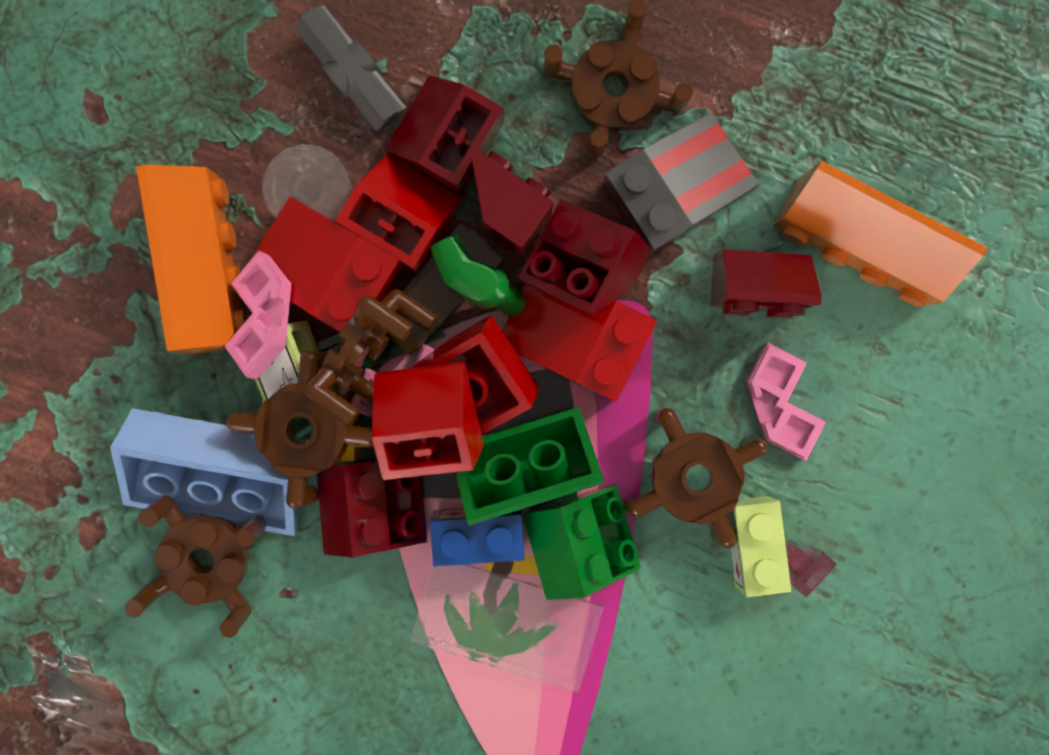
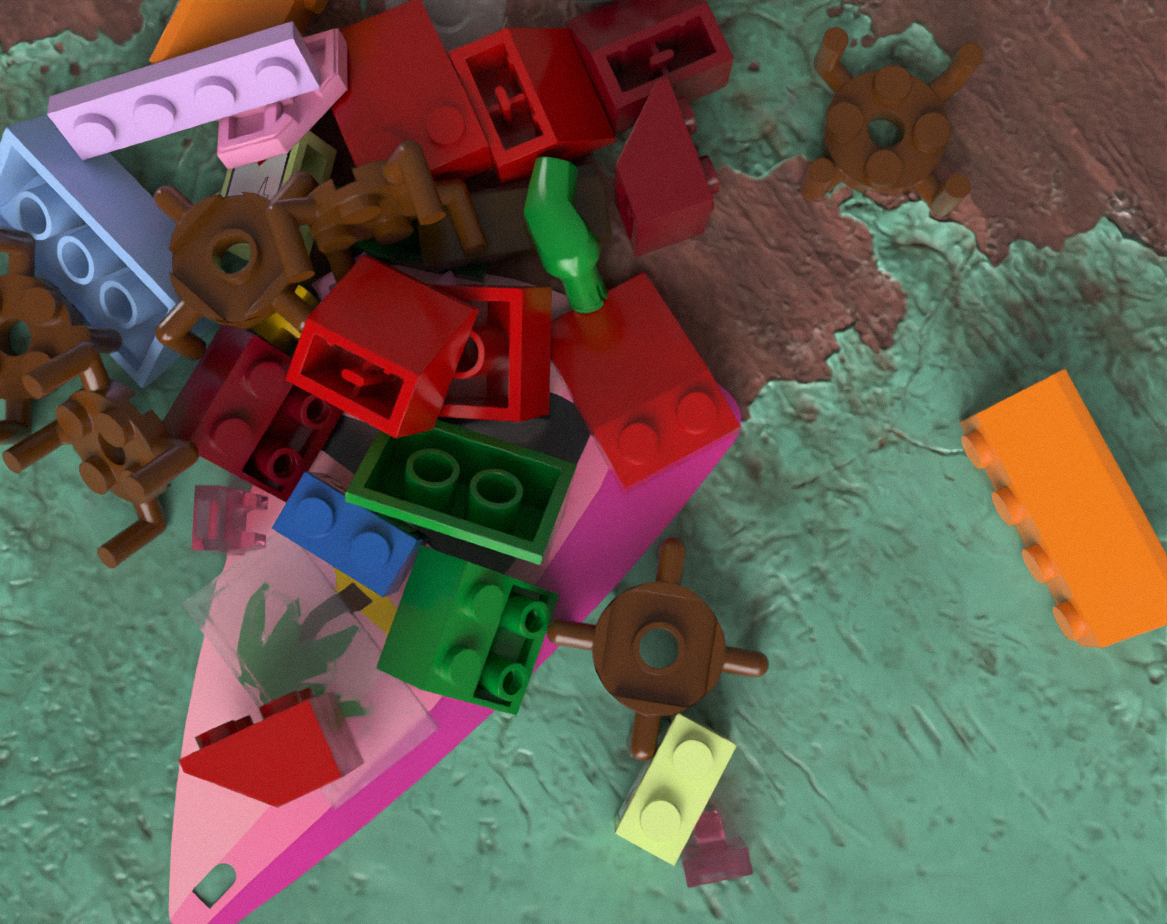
camera: 40 degrees right, 5 degrees down
dark red slope [518,200,652,316] -> none
dark grey slope [602,112,759,256] -> none
dark red slope [710,249,822,319] -> none
bright pink tile [745,343,826,461] -> none
none -> reddish brown plate [2,342,199,568]
none -> lavender plate [47,21,320,160]
none -> red slope [178,687,365,808]
none -> clear pink tile [191,485,268,556]

